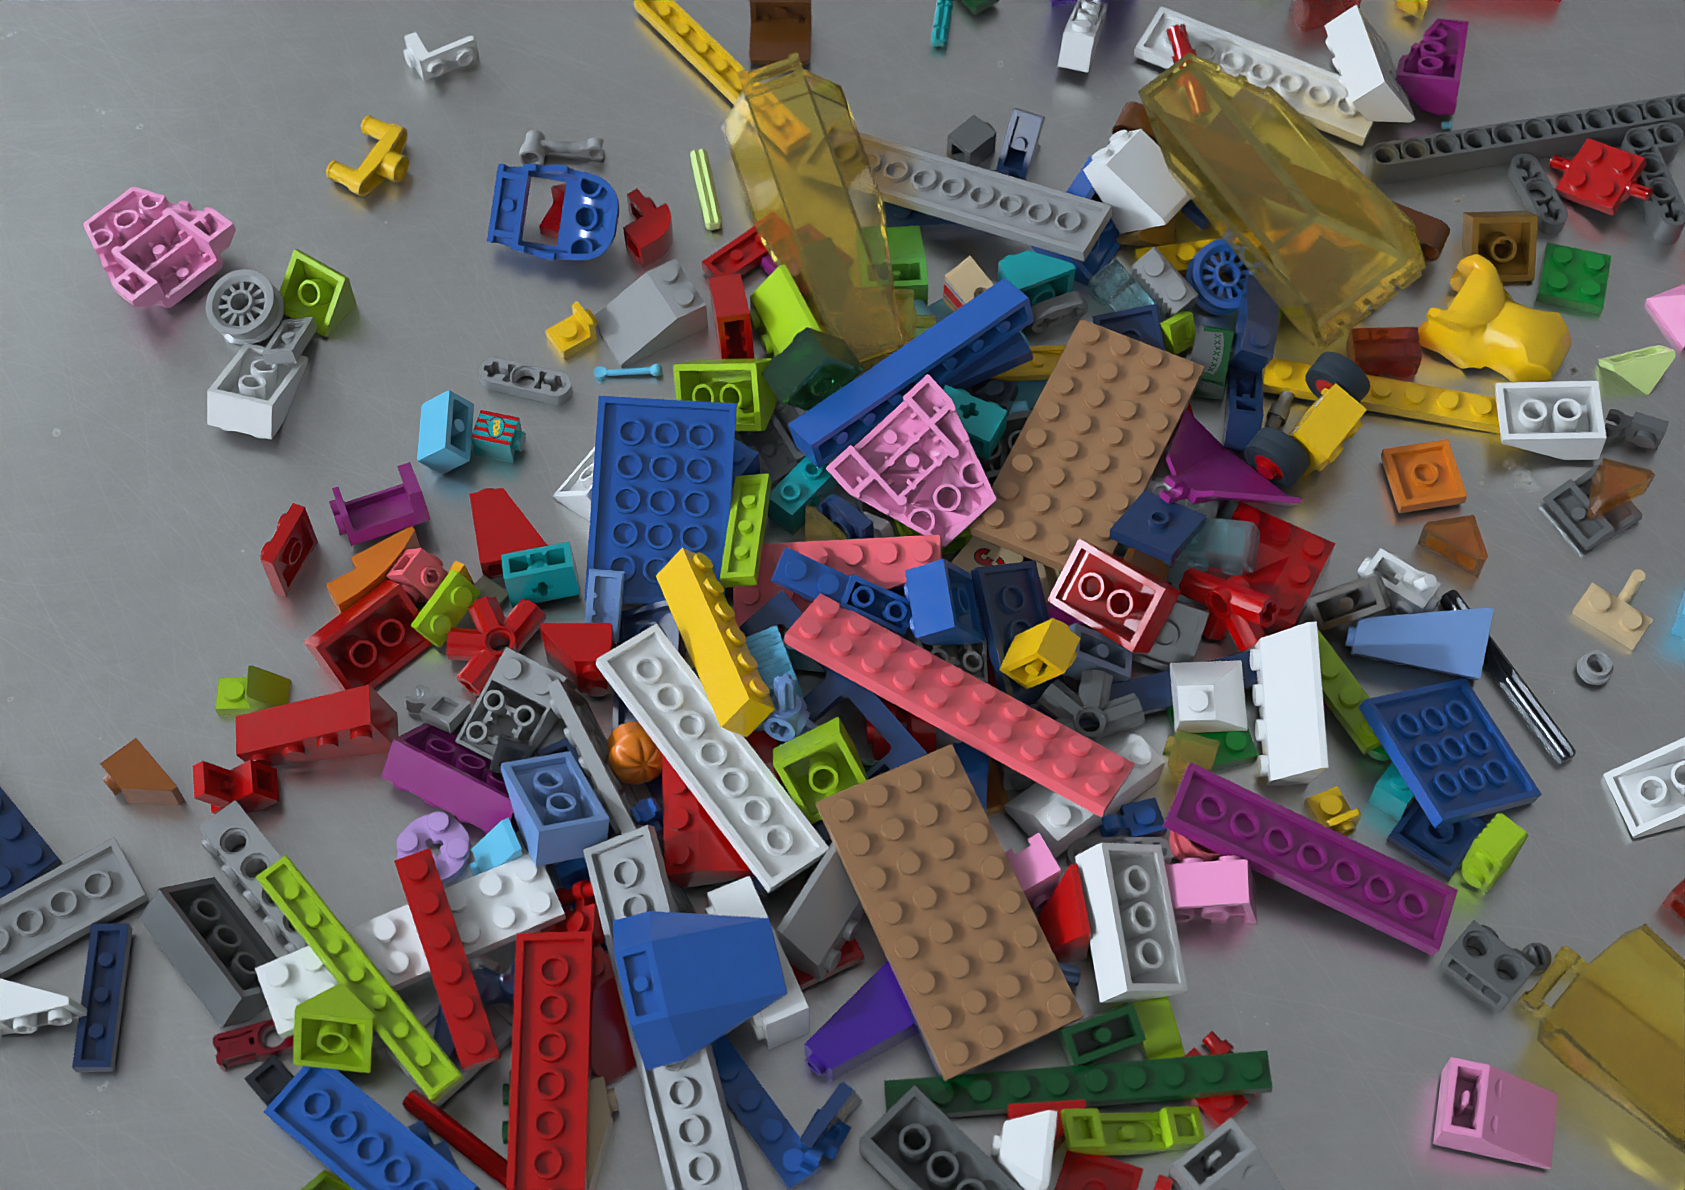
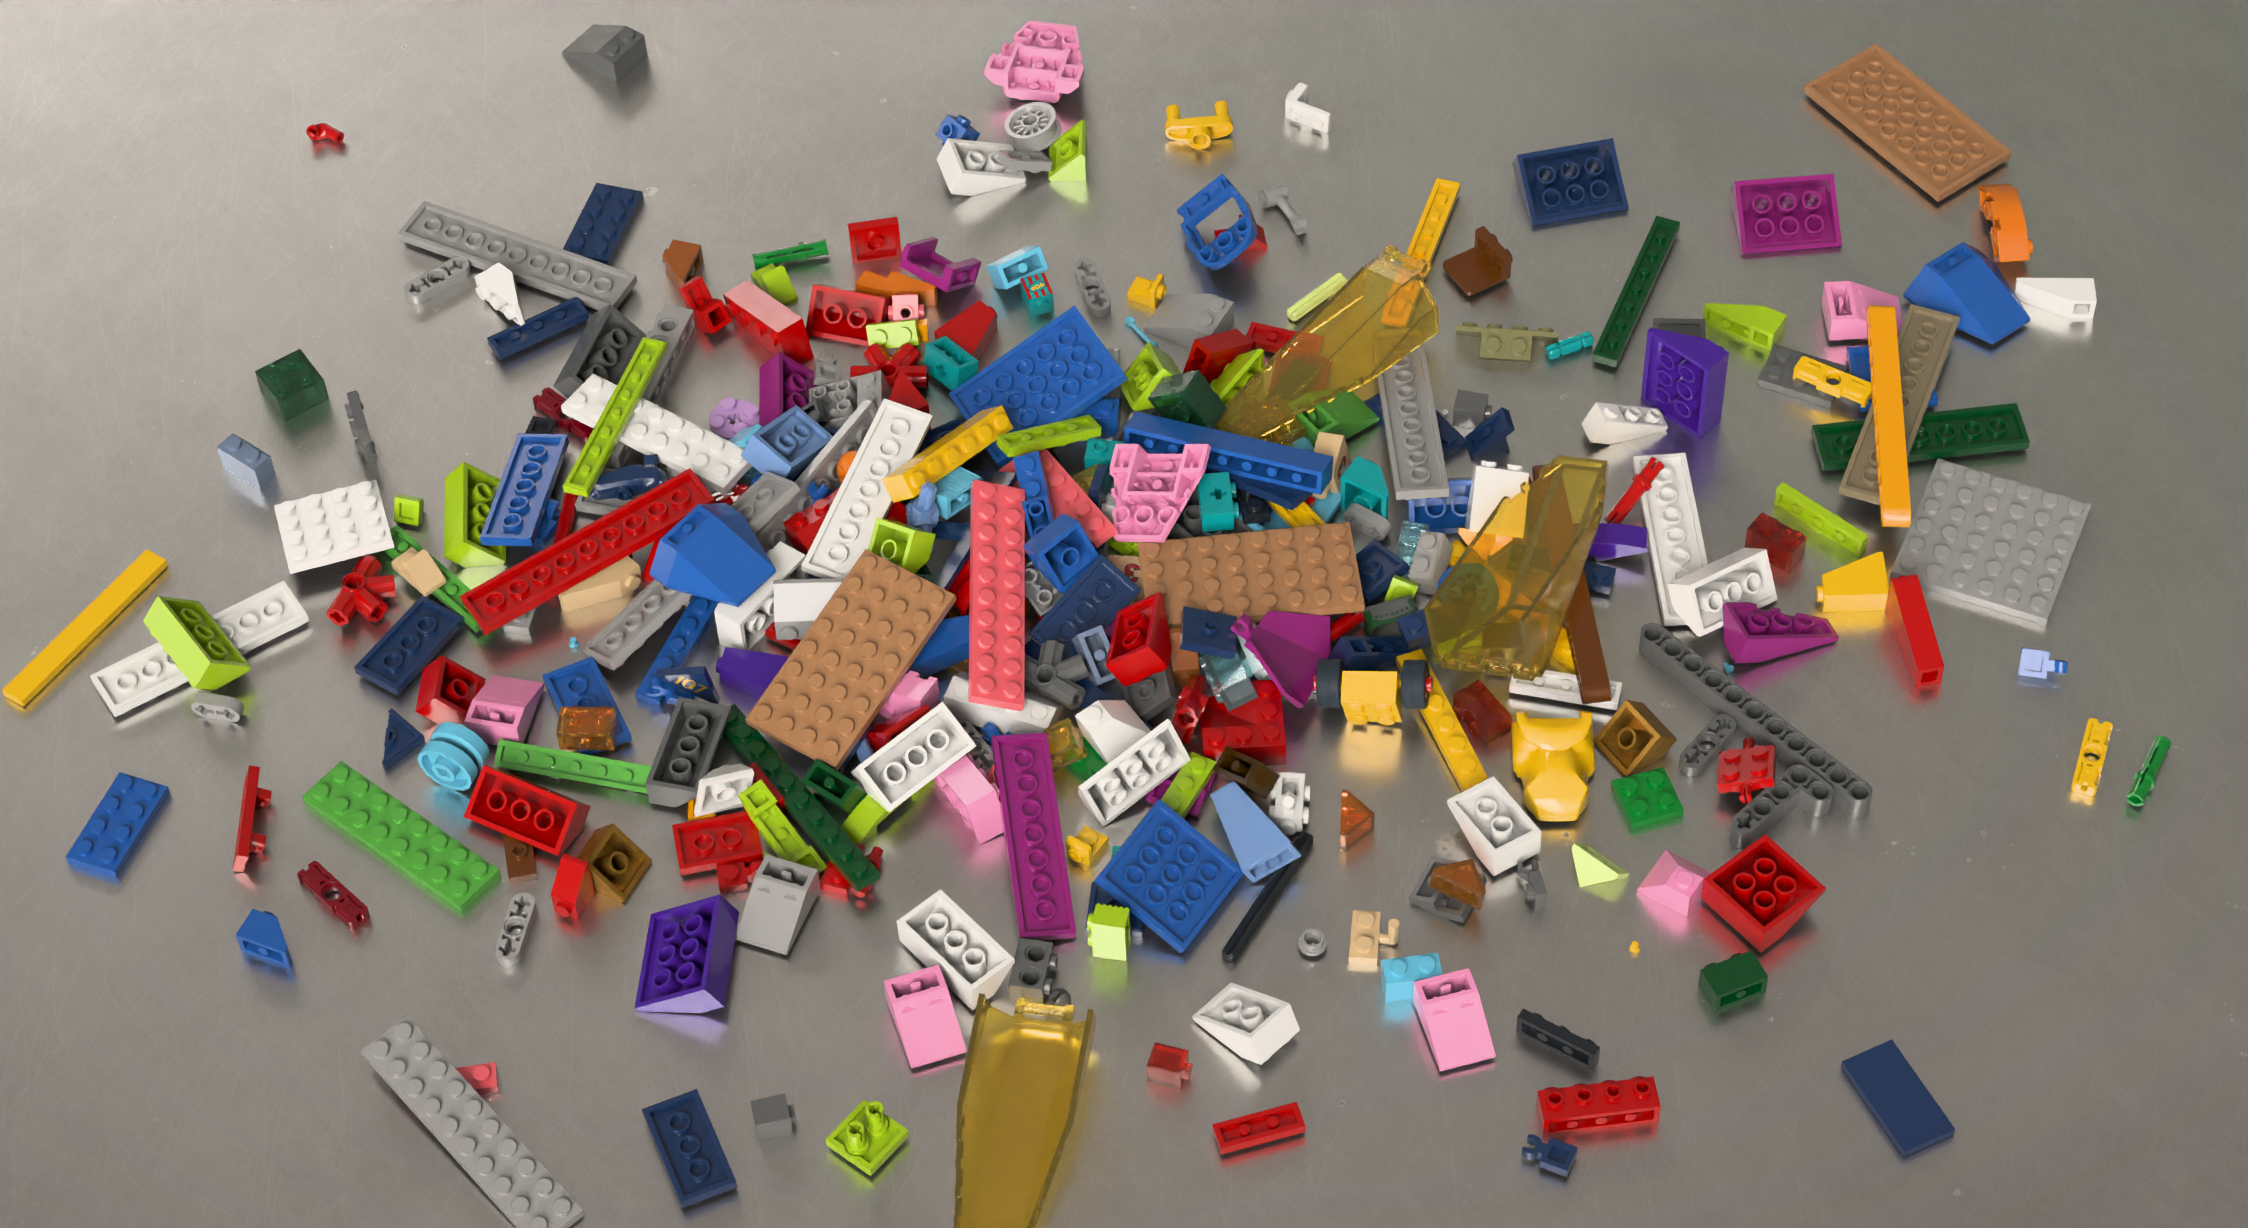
camera: 60 degrees right, 10 degrees down
lime slope [293,982,374,1073] -> none
red plate [394,848,501,1072] -> none
medium blue plate [585,569,625,642] -> none
red brick [623,188,673,267] -> none
yellow brick [999,618,1081,689] -> none
orange plate [1381,439,1467,513] -> none
none -> green pin [752,239,829,270]
none -> white slope [897,889,1015,1011]
none -> blue brick [936,115,980,146]
none -> olive bracket [1456,322,1558,363]

